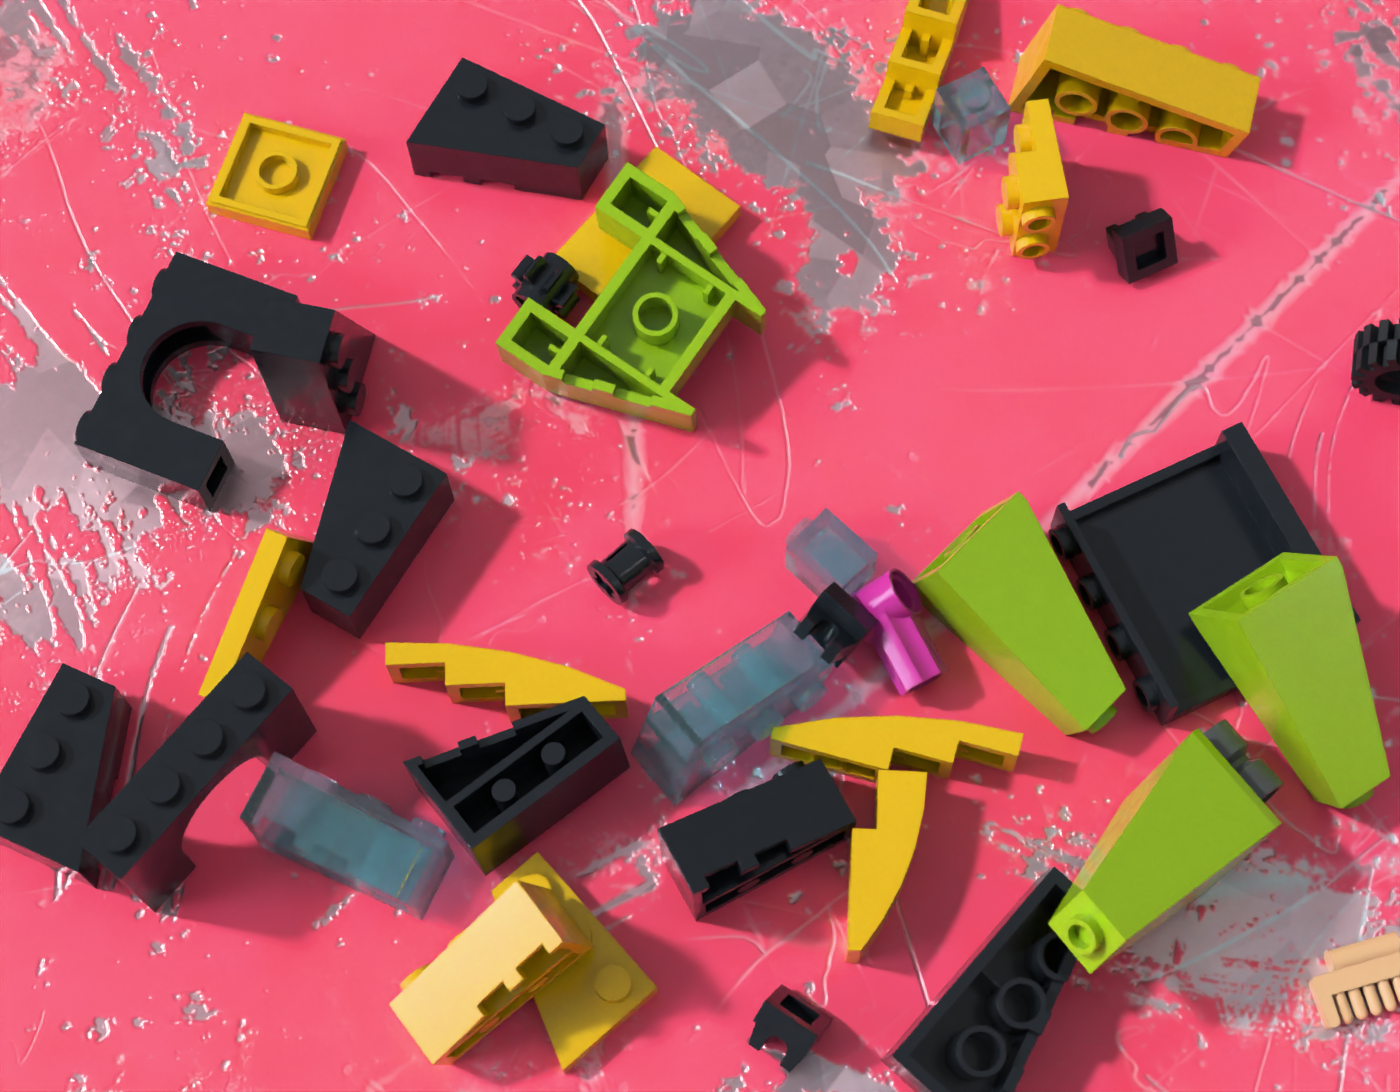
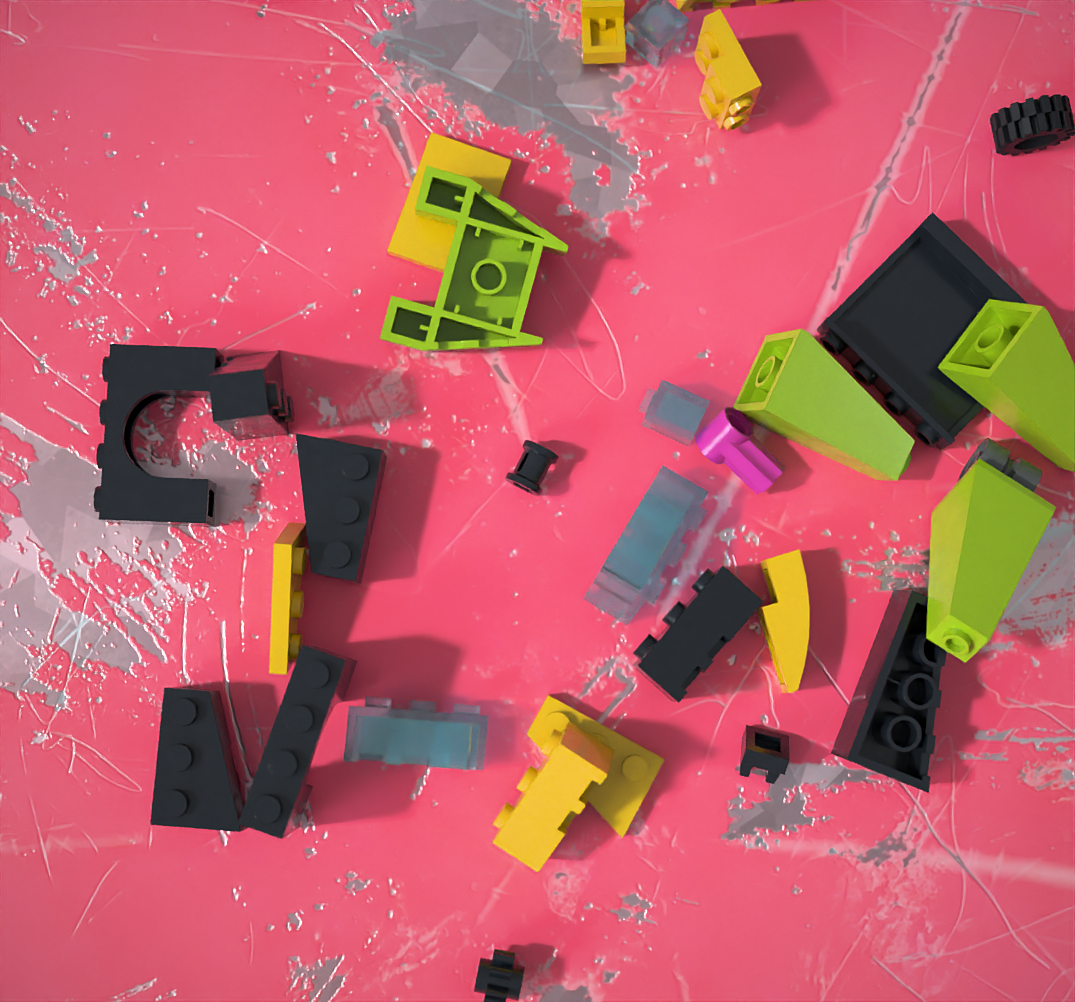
camera: 25 degrees left, 15 degrees up
yellow tile [206,112,349,240] -> none
yellow slope [385,642,629,723] -> none
black wedge [403,696,630,876] -> none
black wedge [406,57,609,200] -> none
black gear [511,252,580,319] -> none
yellow slope [770,715,1024,784] -> none
black tile [794,582,878,668] -> none
tile [1105,208,1178,284] -> none

